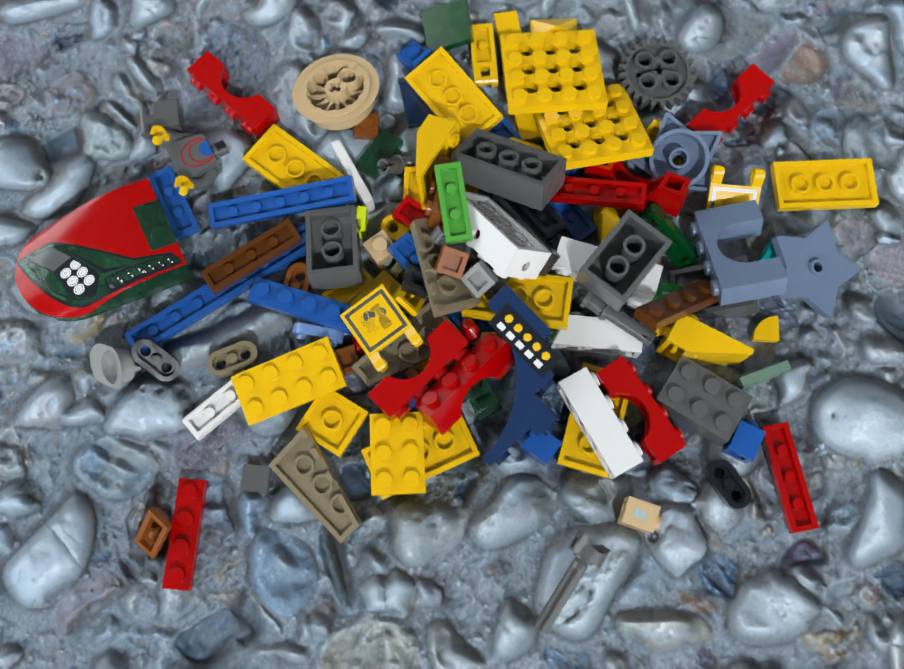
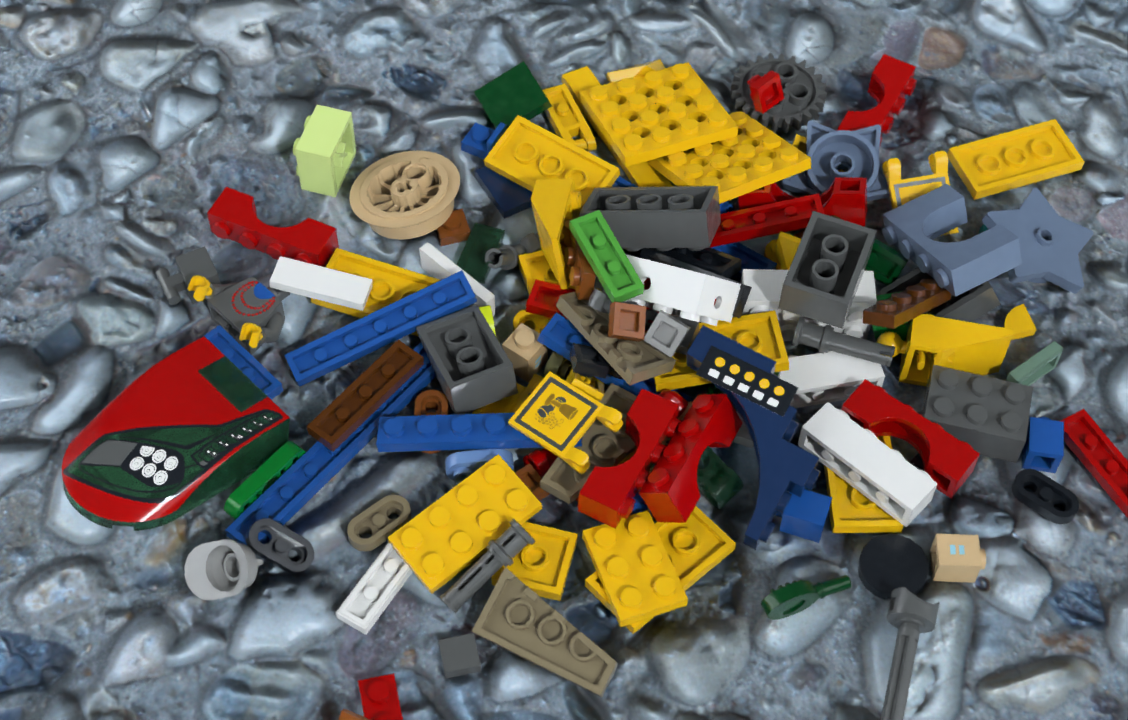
camera: 20 degrees left, 20 degrees down
none -> green beam [224,441,306,520]
none -> white tile [269,256,373,311]
none -> yellowish green brick [293,104,356,197]
none -> dark grey pin [440,518,535,613]
none -> red tile [747,70,784,114]
none -> dark green piece [761,575,851,620]
none -> black tile [858,534,930,600]

